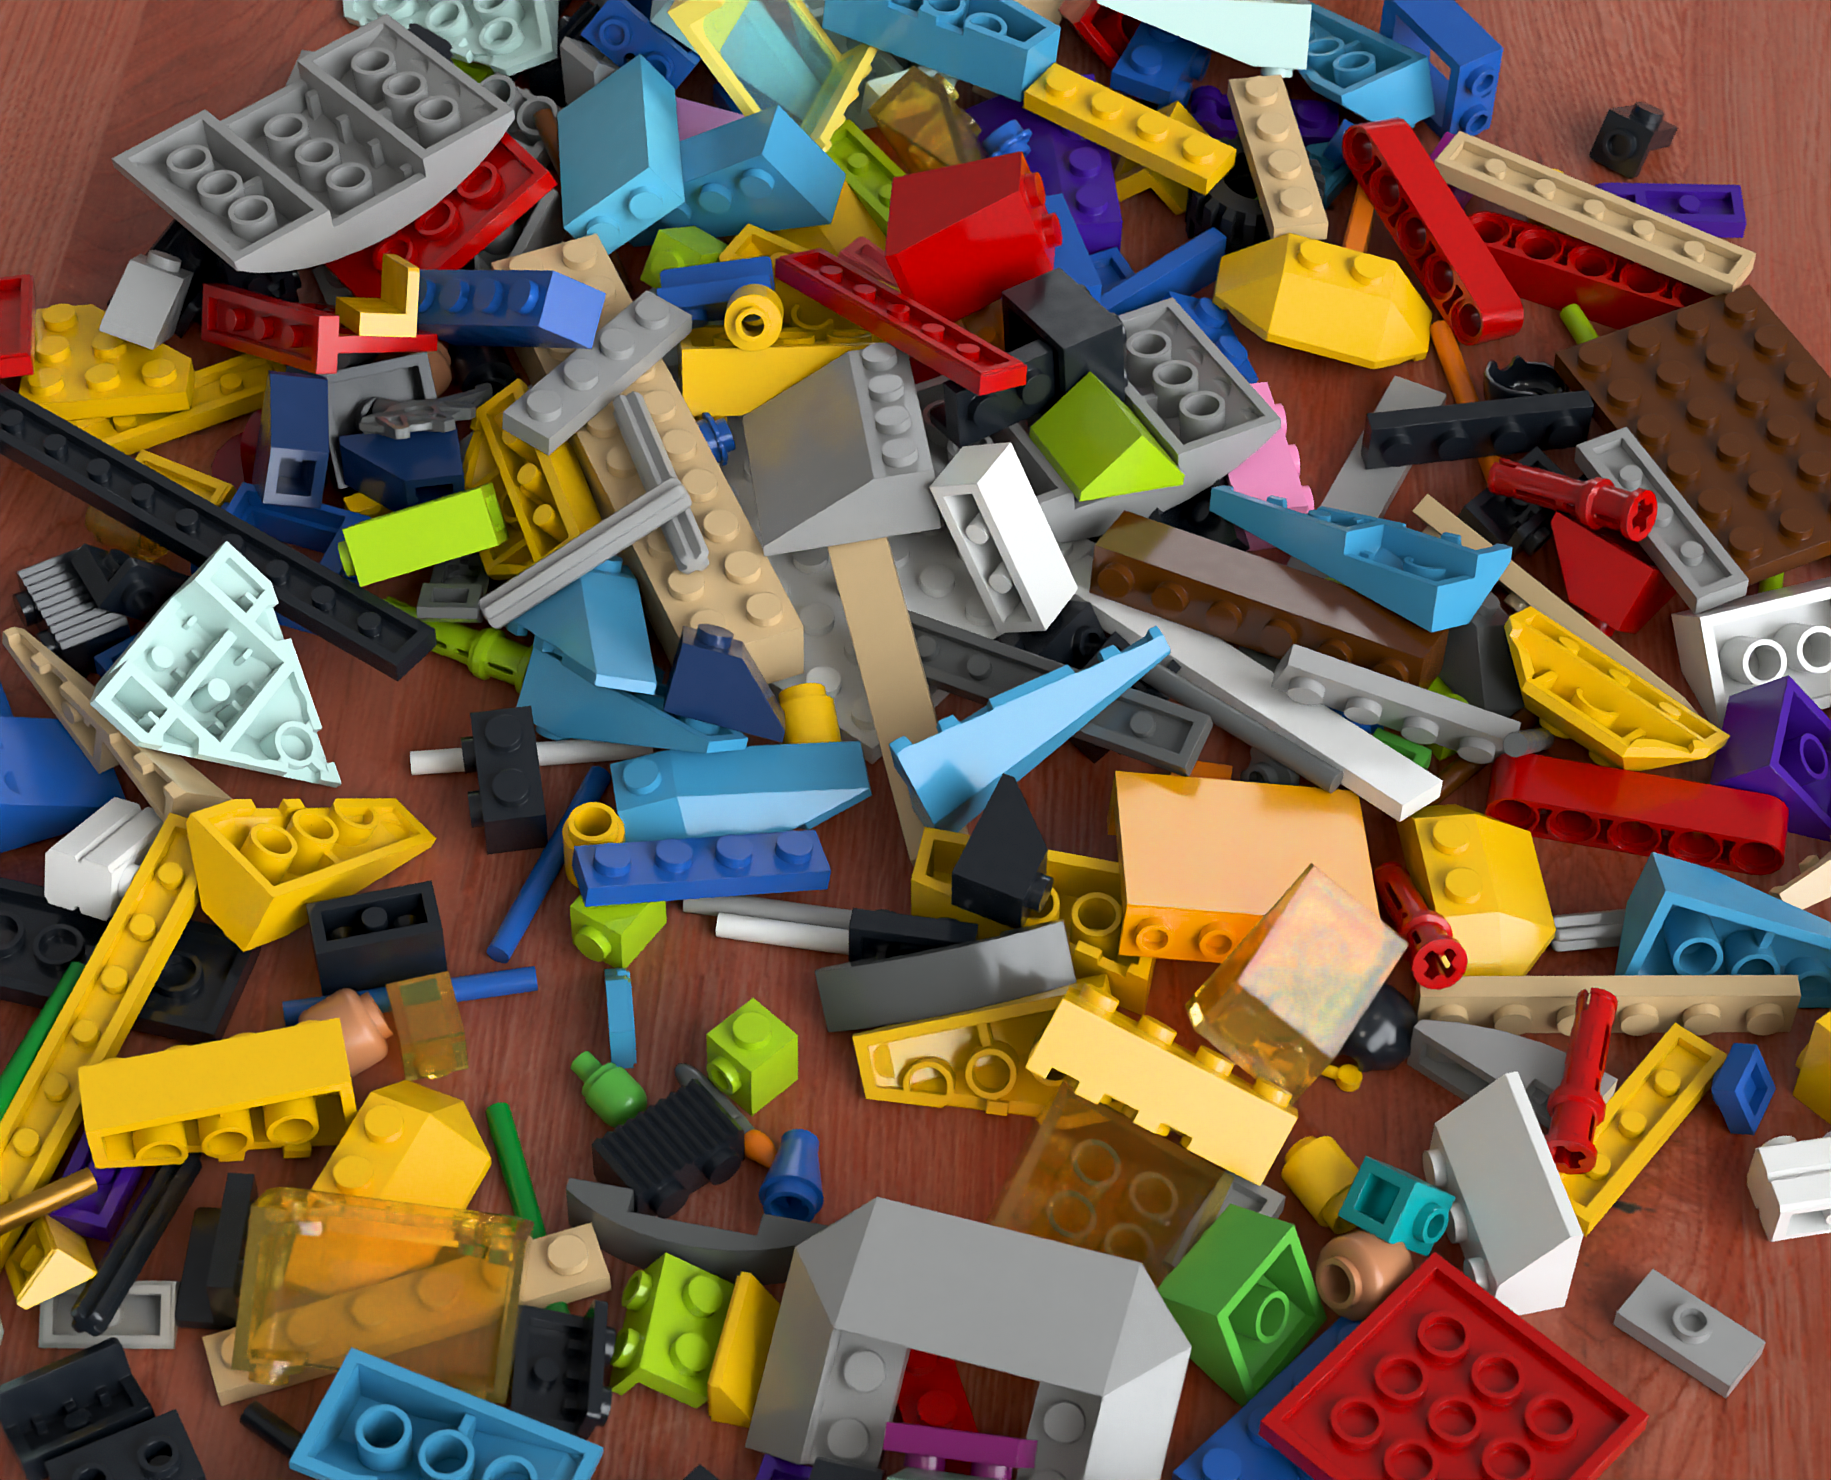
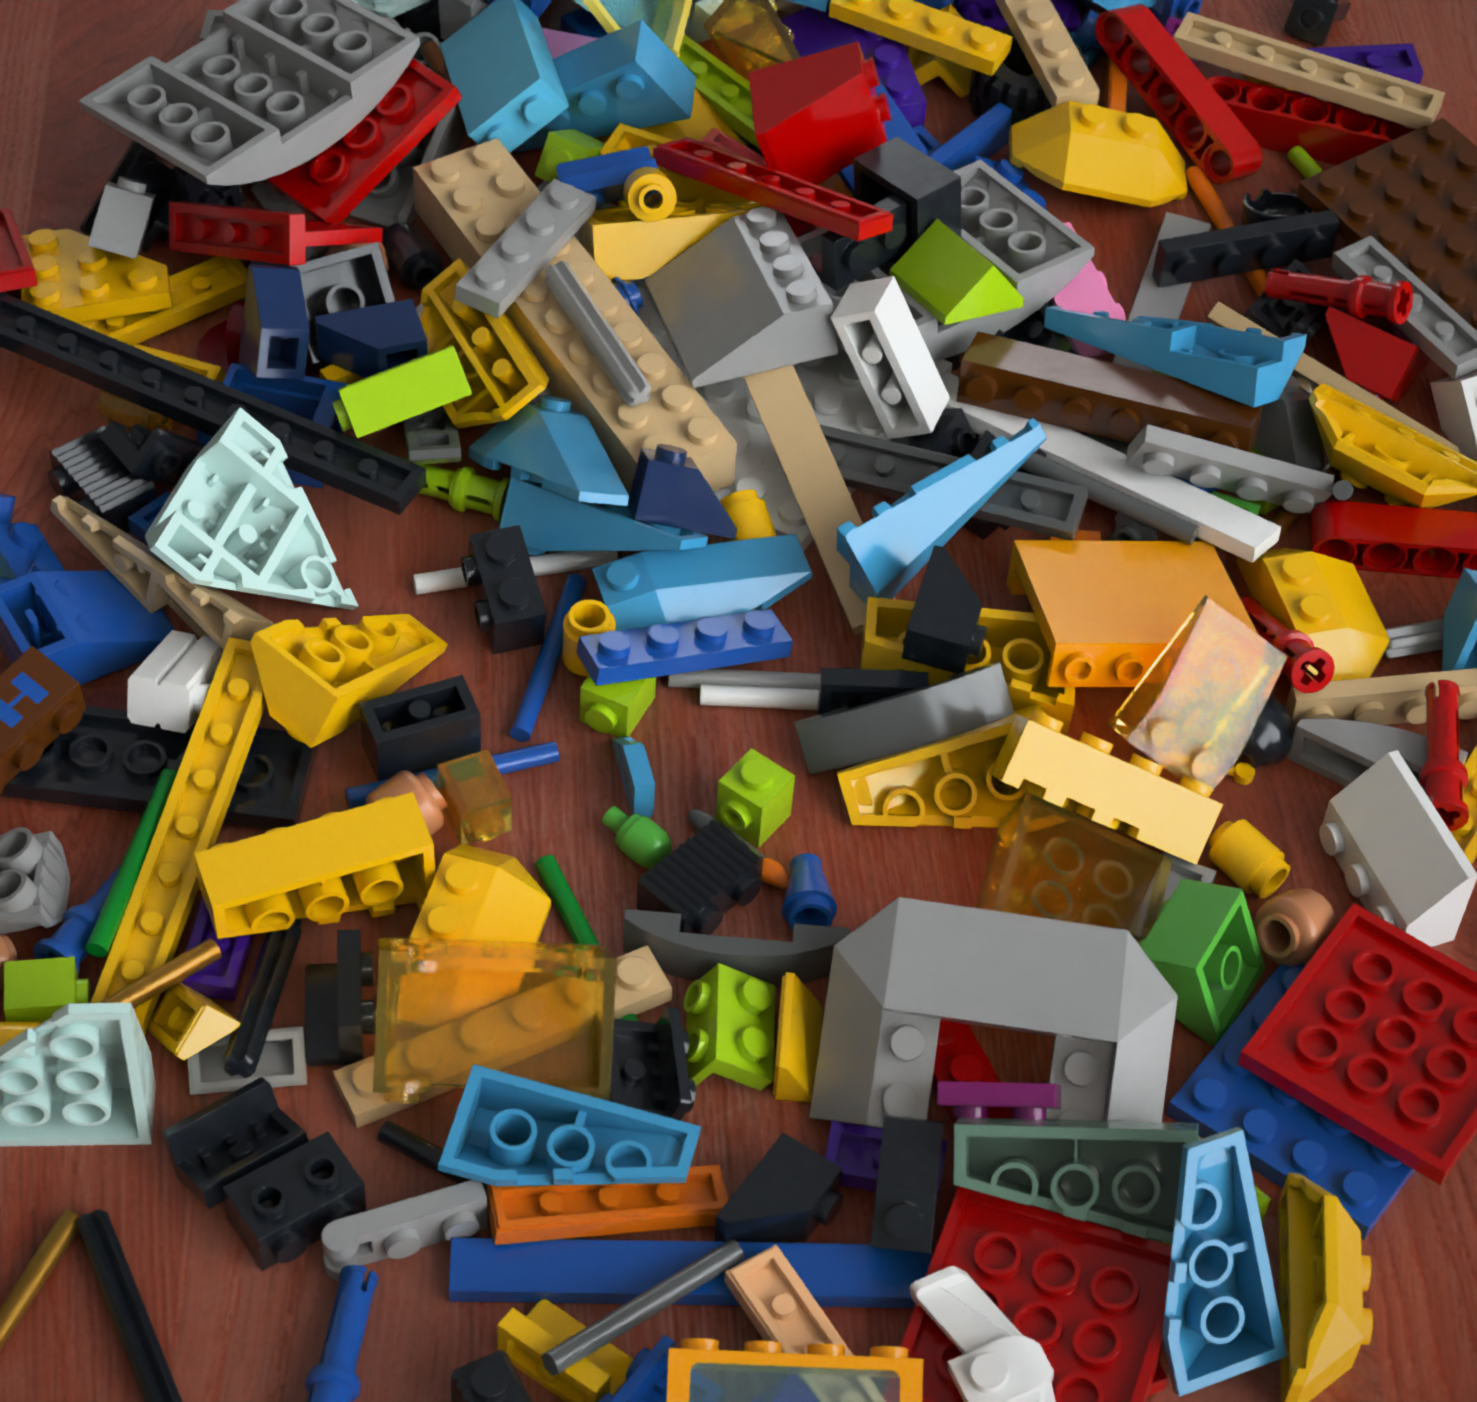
camera: 10 degrees left, 0 degrees up
yellow panel [335,254,420,338] -> none
dark grey piece [359,383,493,439] -> none
blue brick [417,270,606,349] -> none
light grey axle [480,477,692,629] -> none
blue plate [982,120,1032,158] -> none
teal brick [1338,1156,1456,1257] -> none

